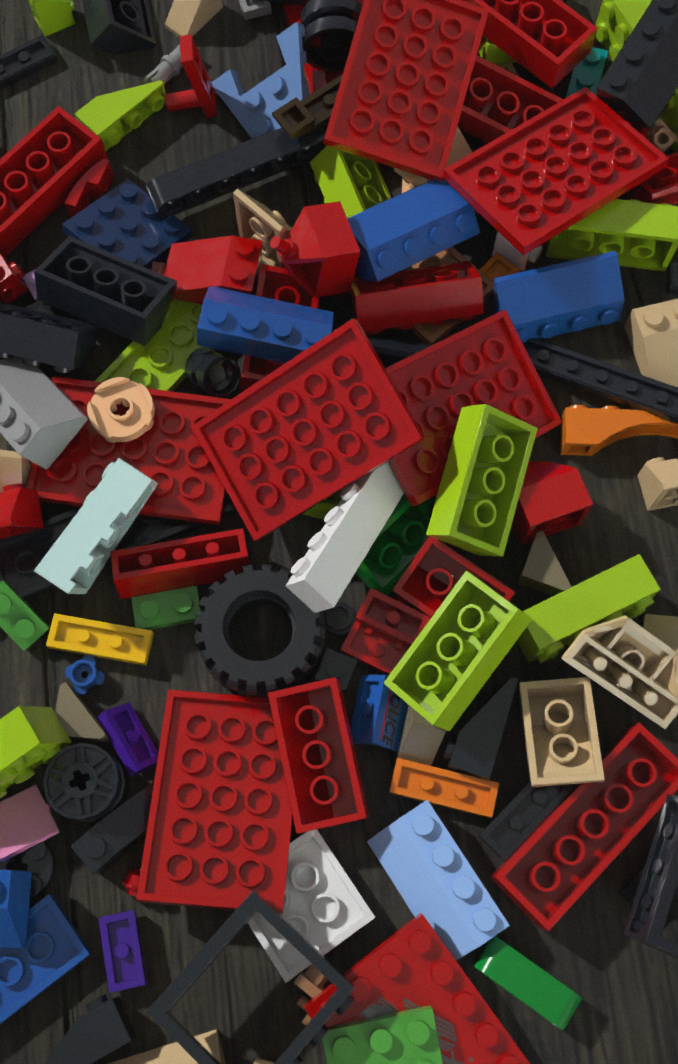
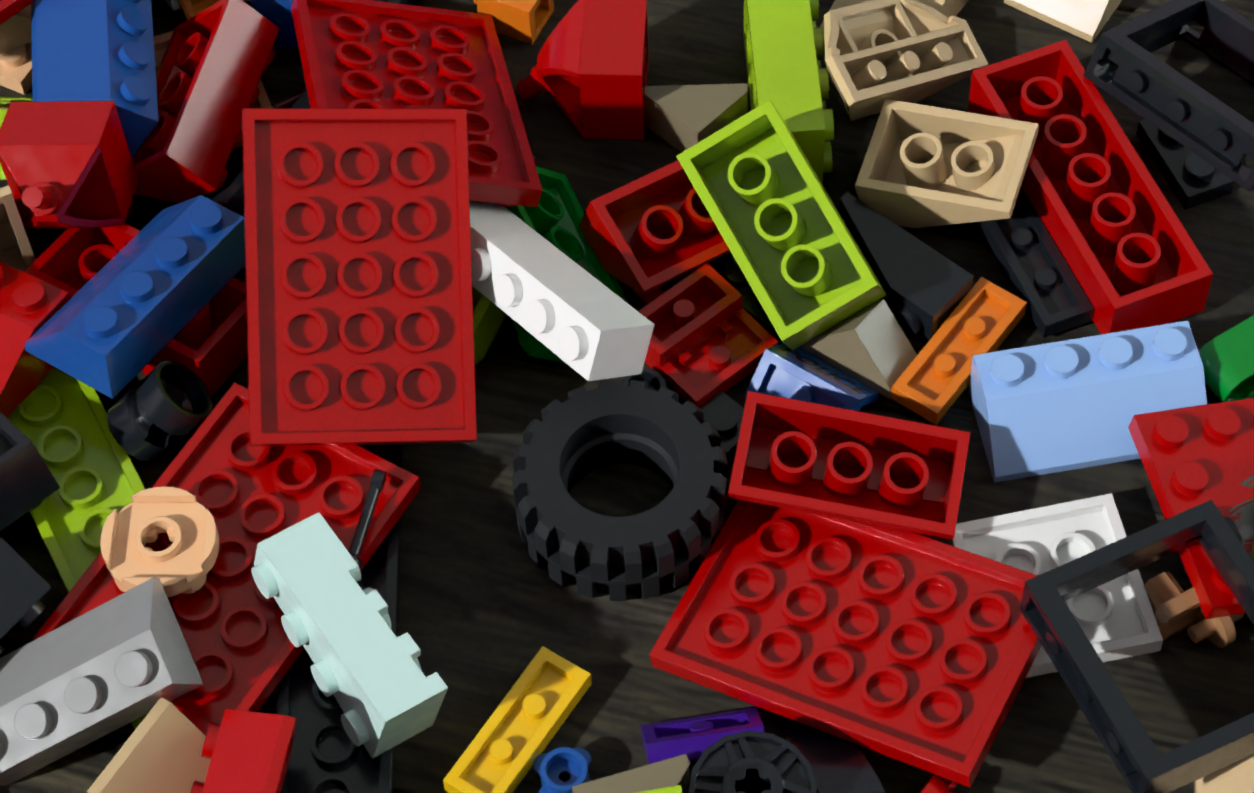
camera: 65 degrees left, 15 degrees down
red brick [110,528,250,599] -> none
bright green plate [131,586,201,630] -> none
lime brick [426,404,538,557] -> none
none -> black hinge [348,469,387,569]

